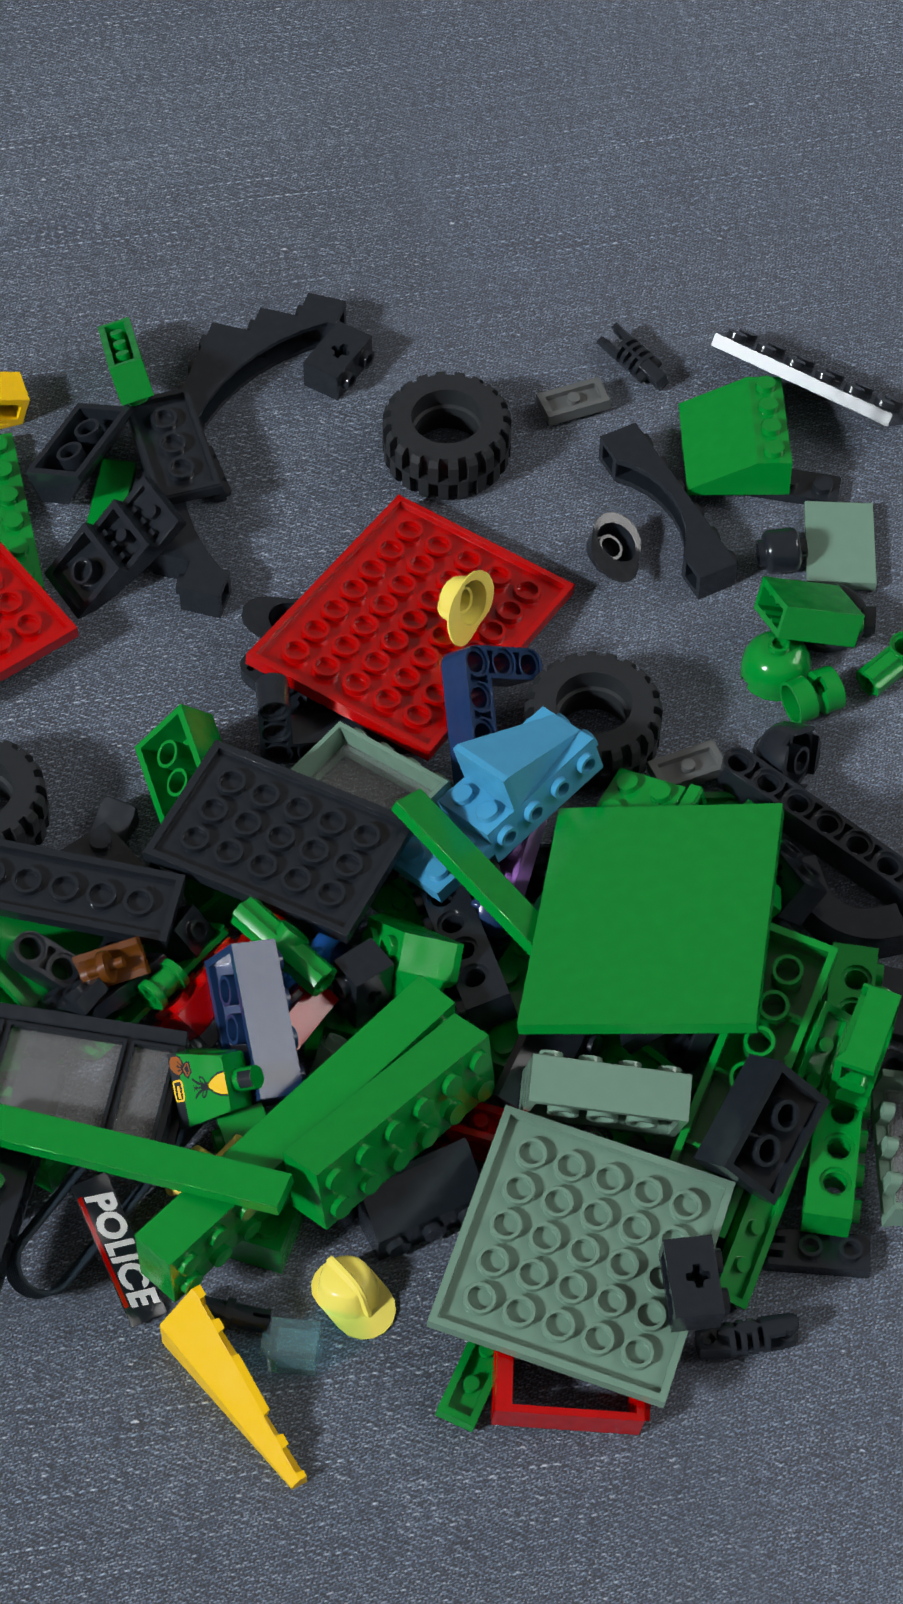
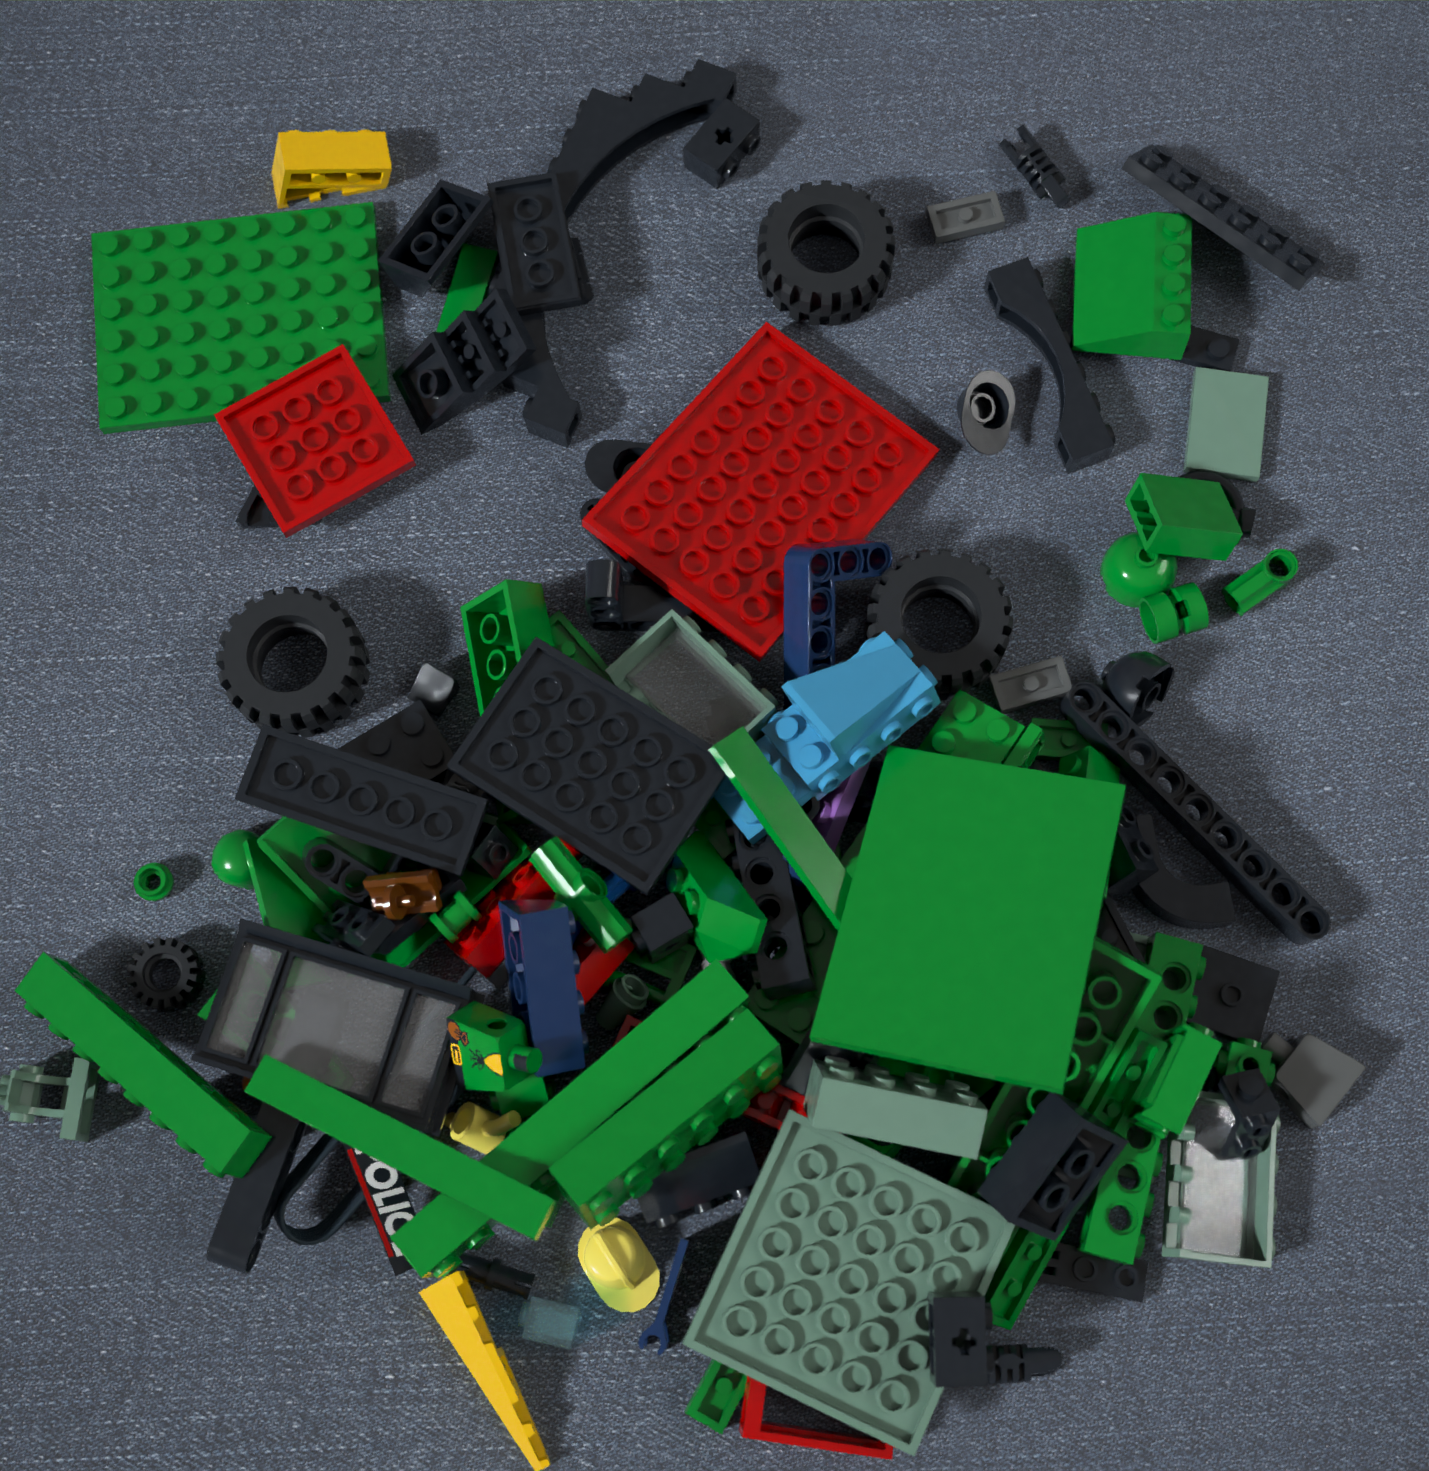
camera: 10 degrees right, 20 degrees up
green brick [97,317,154,406] -> none
light yellow piece [437,570,494,647] -> none
black head [756,527,808,574] -> none
none -> dark blue flag [639,1238,690,1355]

